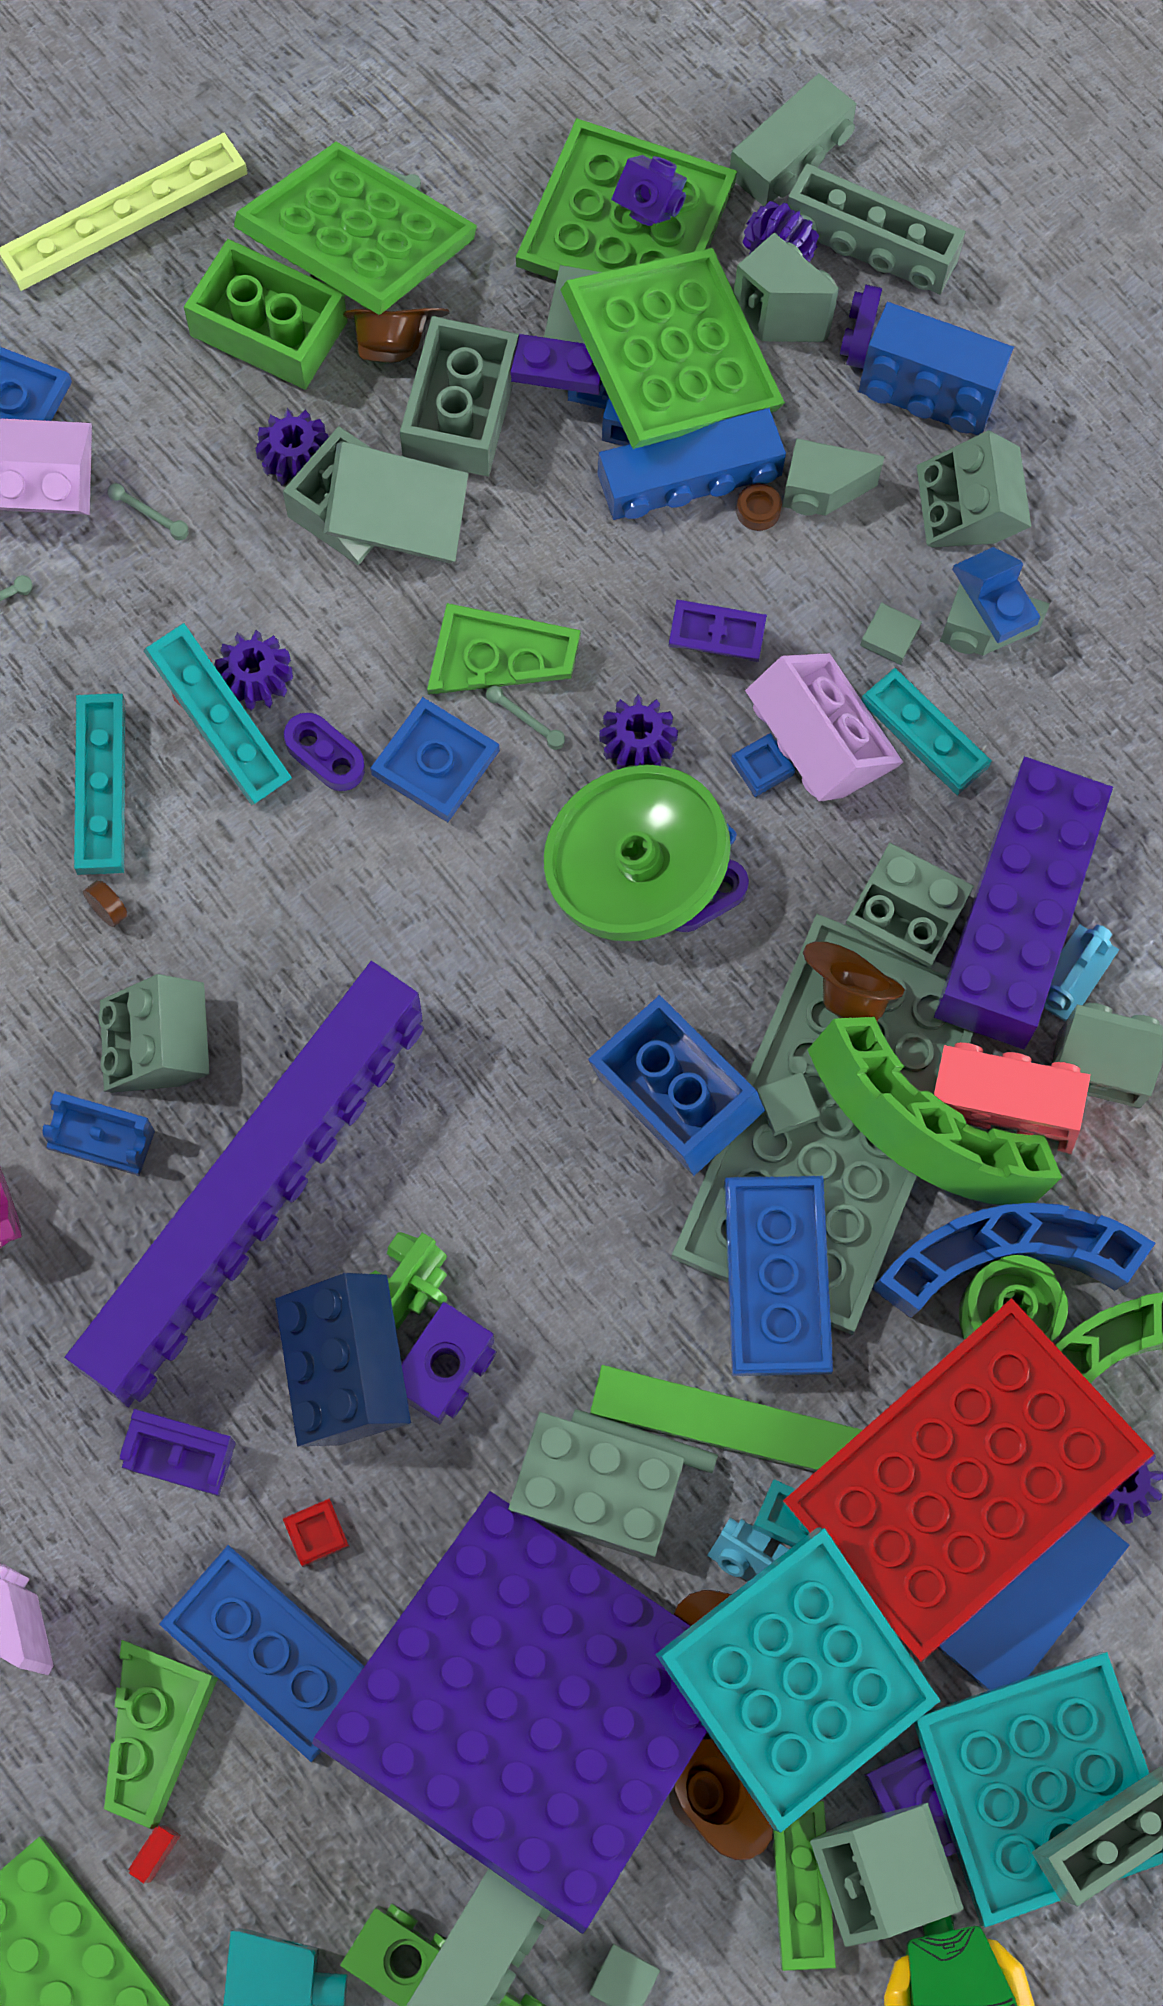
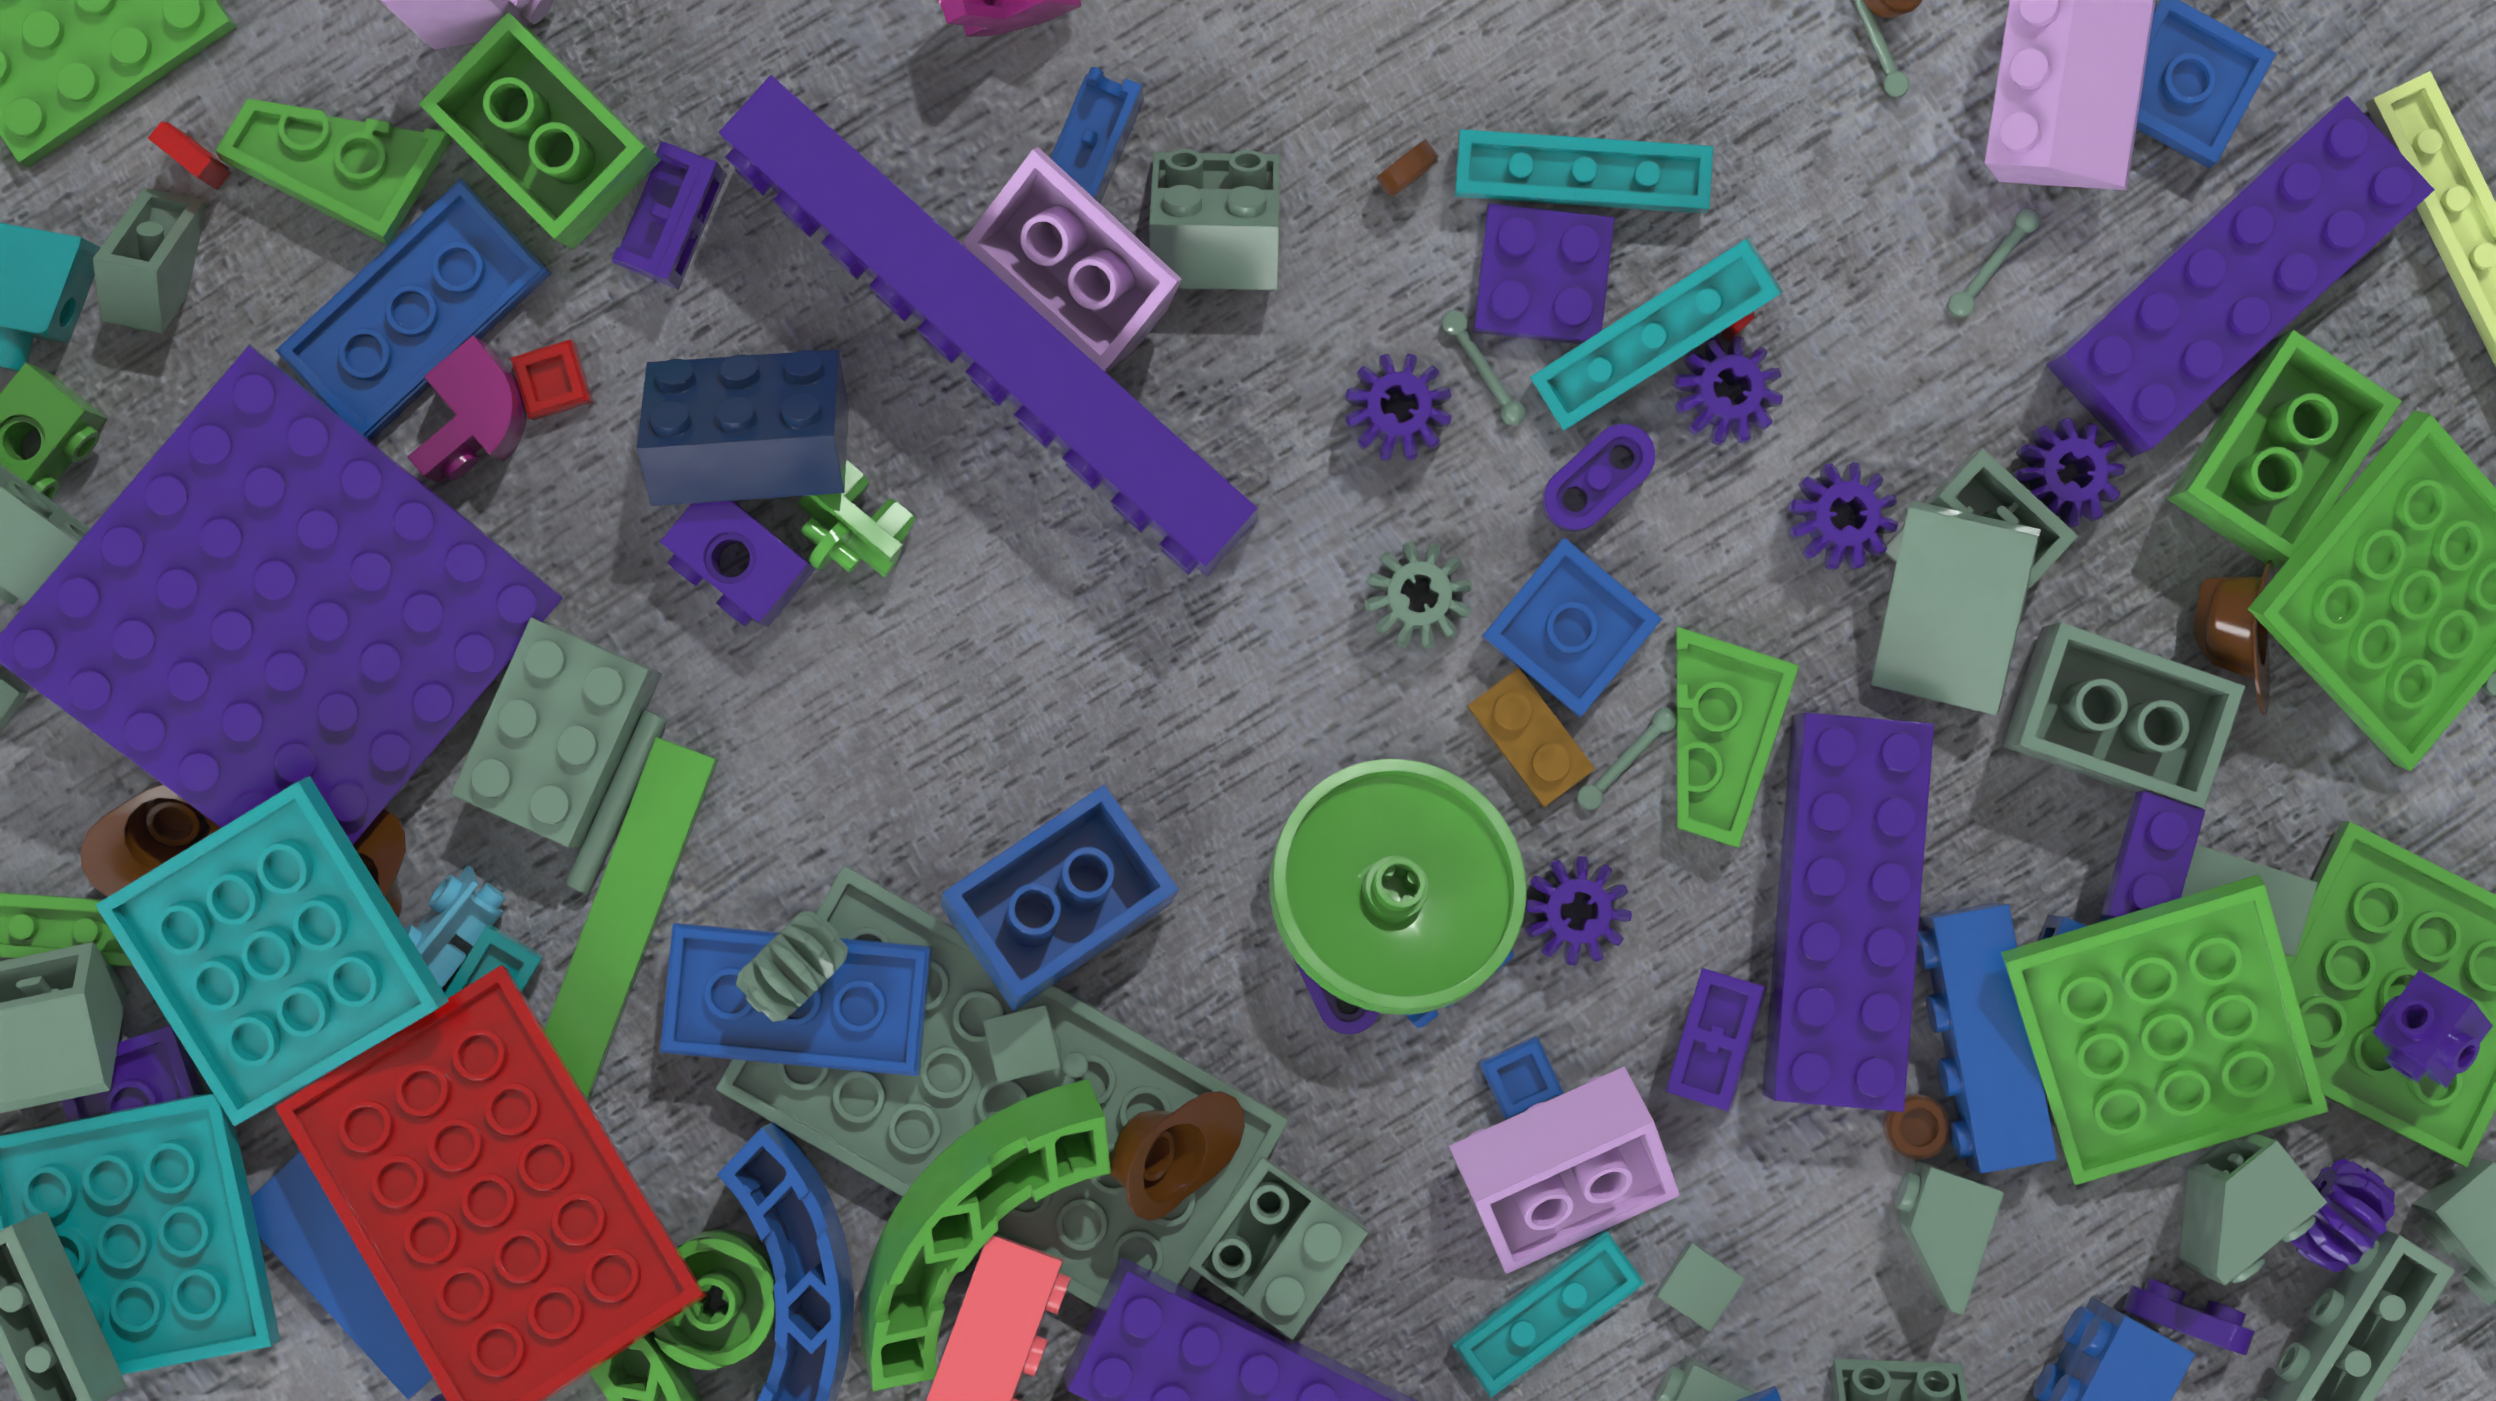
camera: 100 degrees right, 15 degrees up
none -> sand green slope [93,187,206,333]
none -> magenta brick [407,335,527,483]
none -> bright green brick [419,12,662,250]
none -> sand green gear [736,910,848,1022]
none -> lavender slope [961,147,1182,372]
none -> dark purple gear [1345,354,1452,462]
none -> sand green gear [1364,541,1473,650]
none -> sand green hinge [1442,310,1526,425]
none -> pearl gold plate [1466,667,1595,807]
none -> dark purple plate [1473,203,1614,344]
none -> dark purple brick [1762,712,1934,1112]
none -> dark purple gear [1788,462,1898,570]
none -> dark purple brick [2046,96,2435,458]

